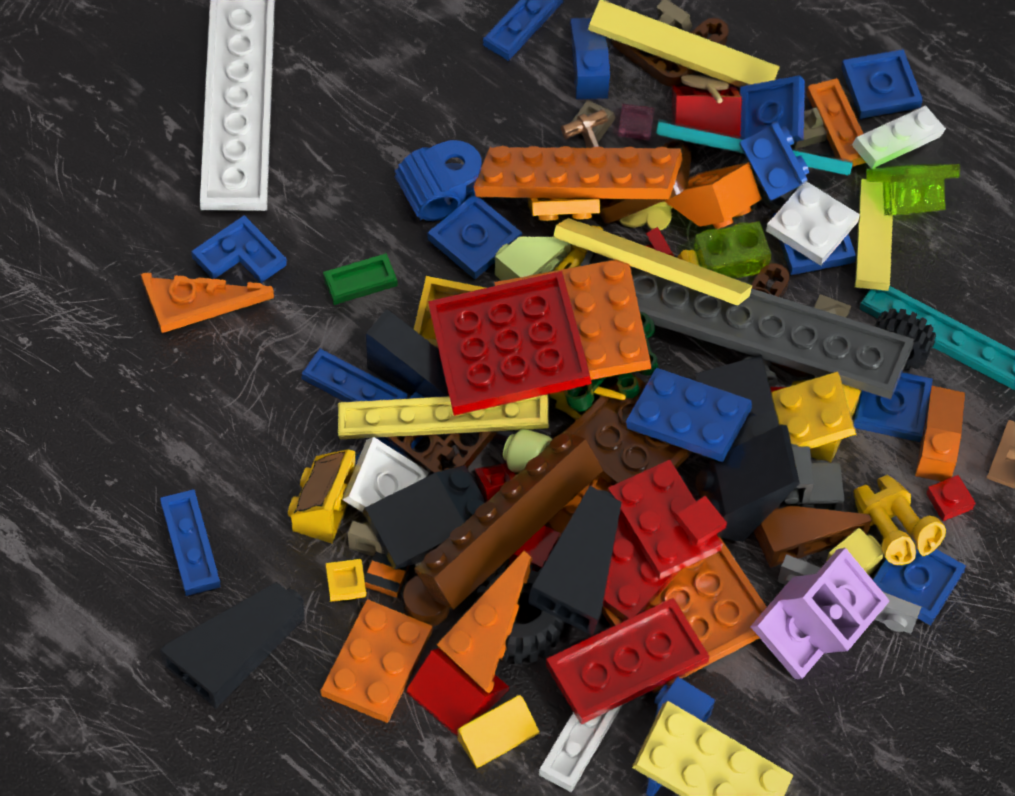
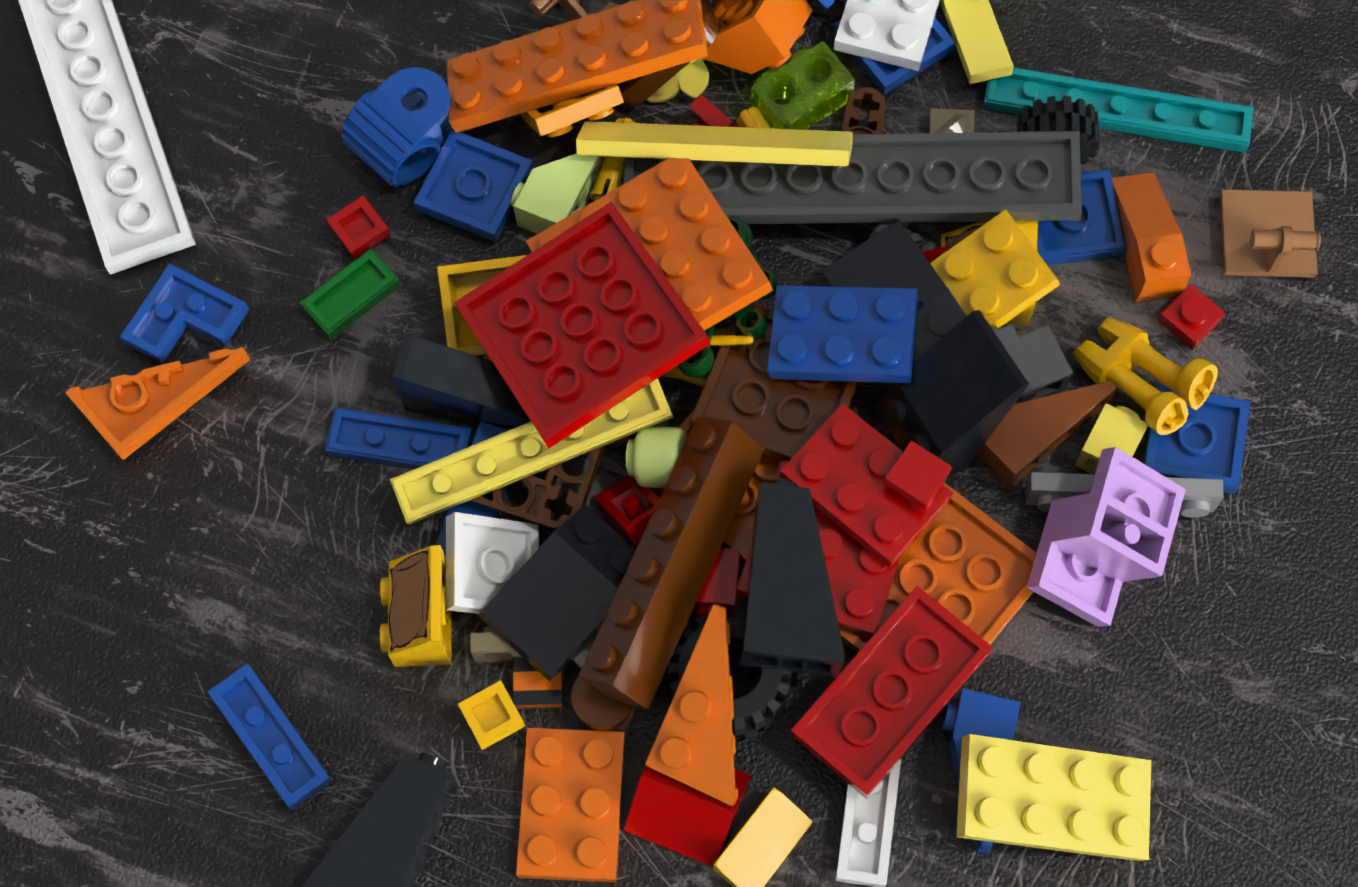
camera: 15 degrees left, 10 degrees up
none -> red plate [326,195,391,260]

